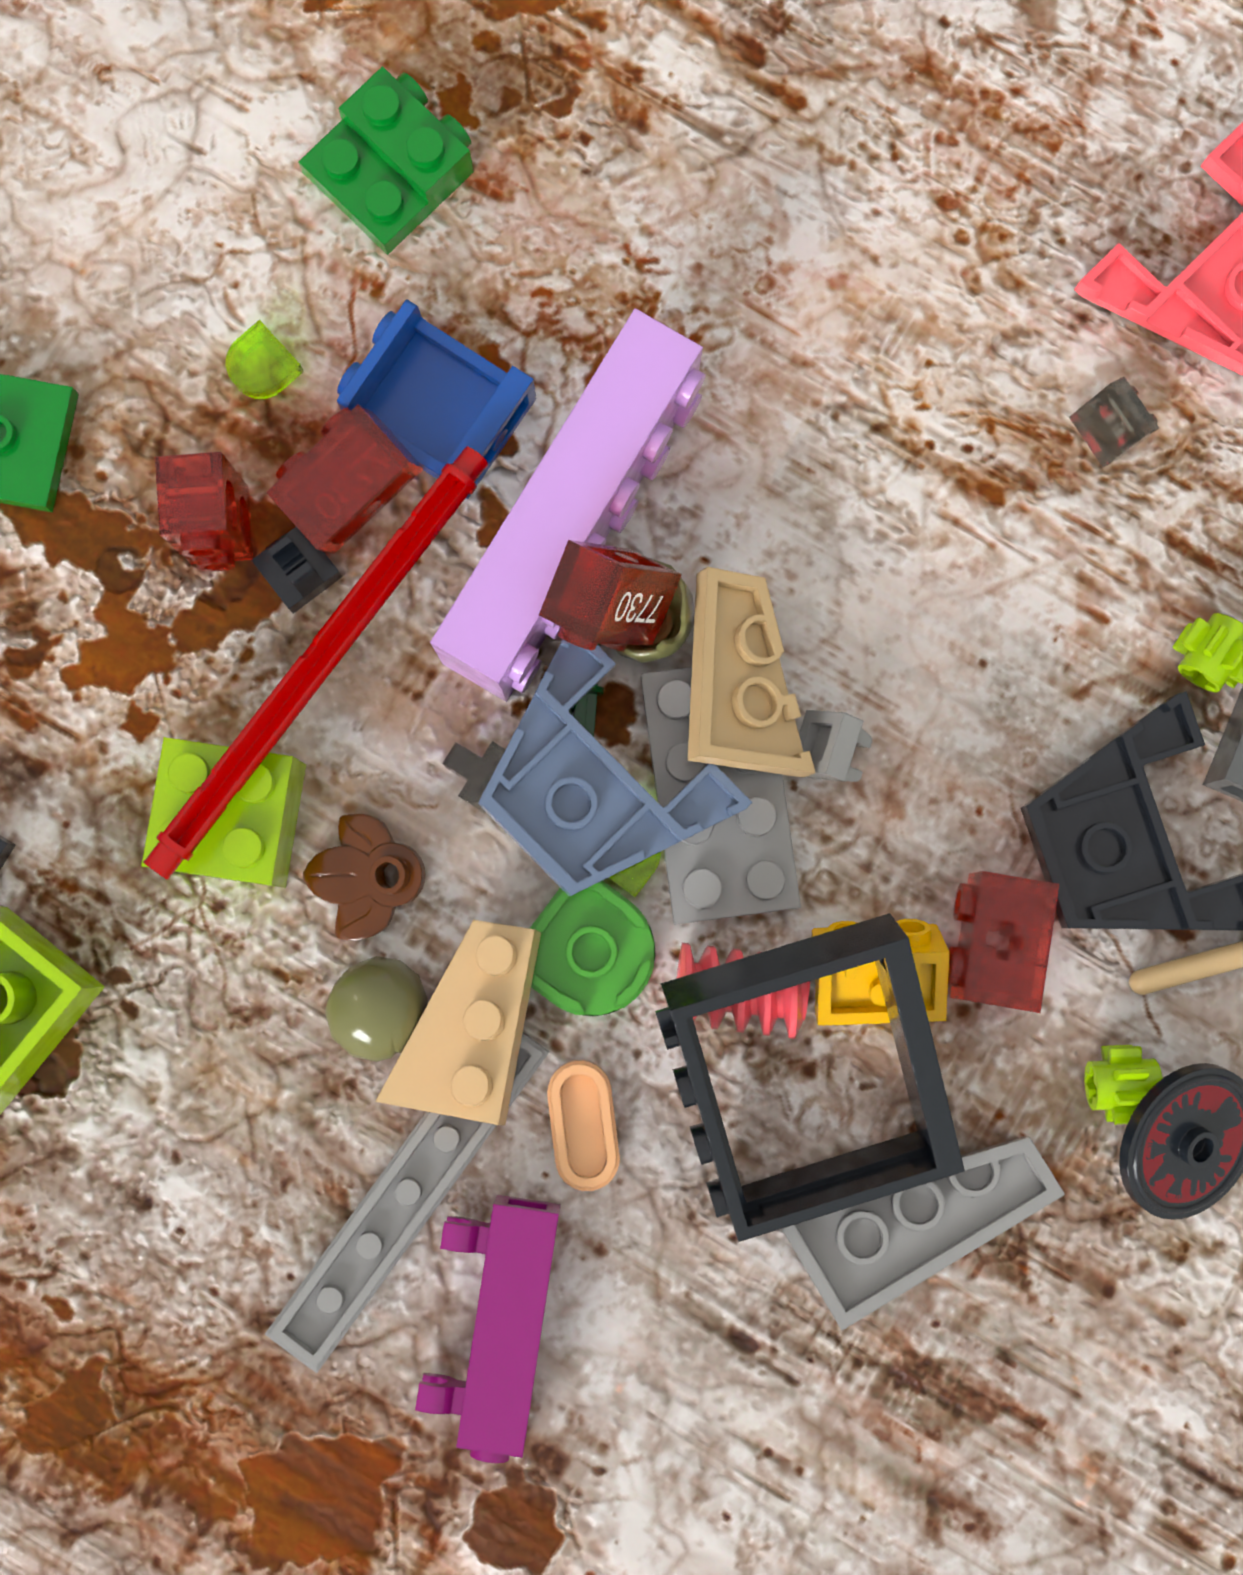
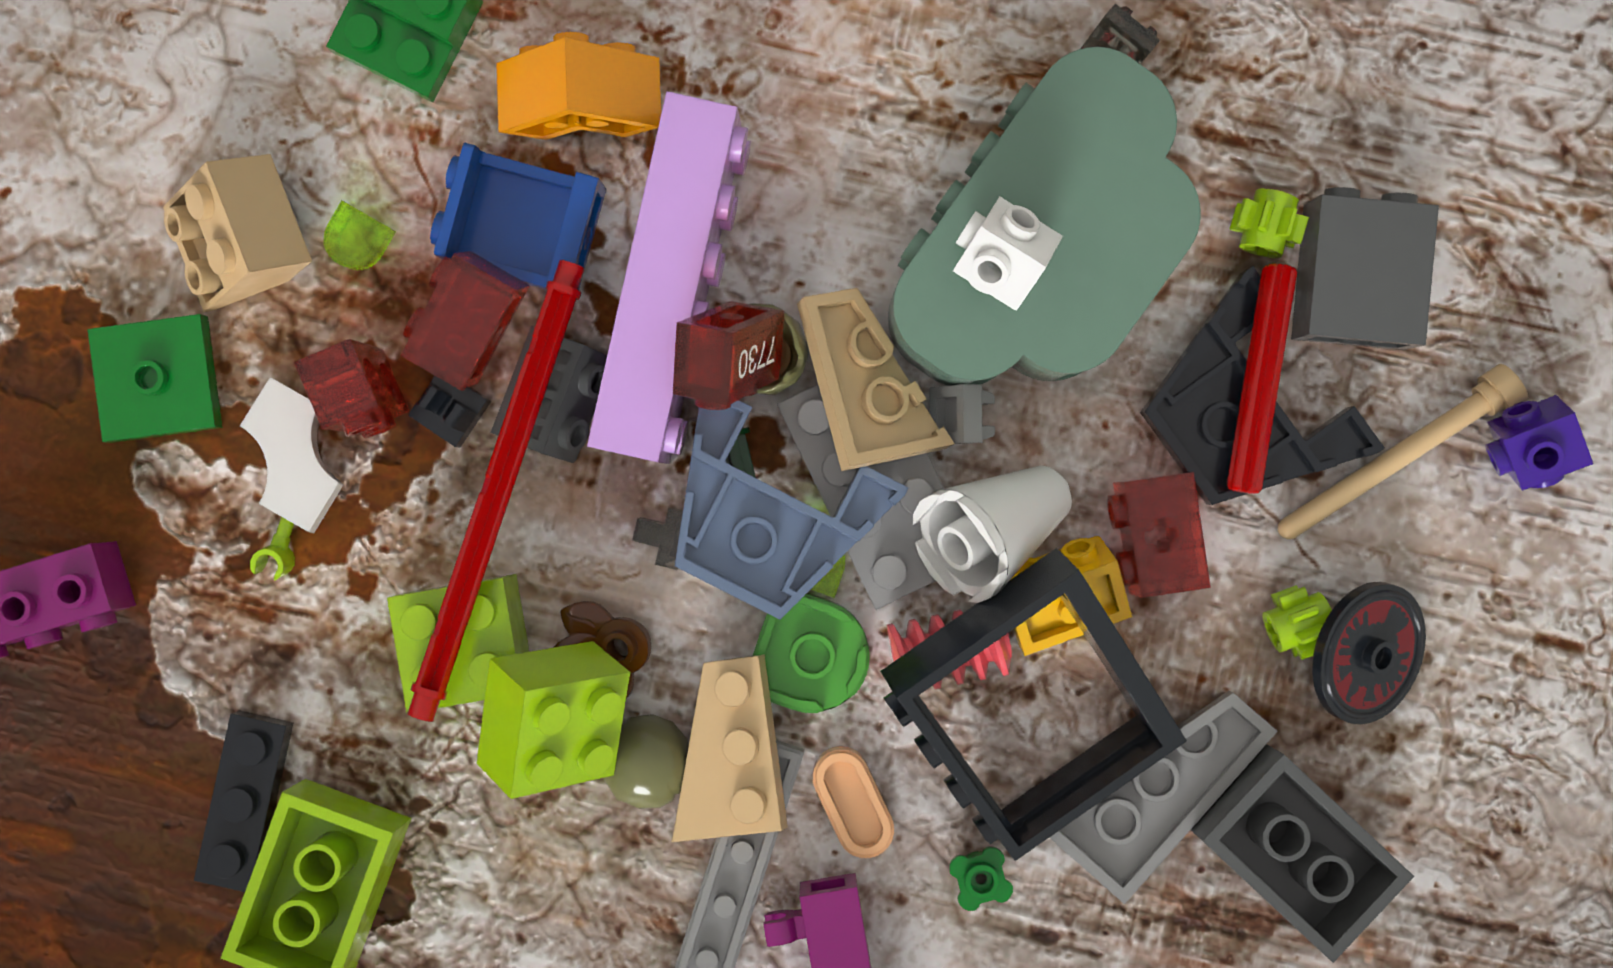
camera: 10 degrees left, 5 degrees up
none -> tan slope [163,154,312,312]
none -> white tile [240,377,344,534]
none -> lime hand [250,517,295,581]
none -> lime brick [476,641,630,799]
none -> dark grey bracket [490,326,607,463]
none -> light orange brick [496,32,661,140]
none -> sand green brick [888,47,1201,386]
none -> white cone [913,466,1072,603]
none -> green plate [949,846,1013,911]
none -> white brick [953,196,1063,311]
none -> dark grey brick [1191,744,1415,963]
none -> red axle [1227,263,1297,494]

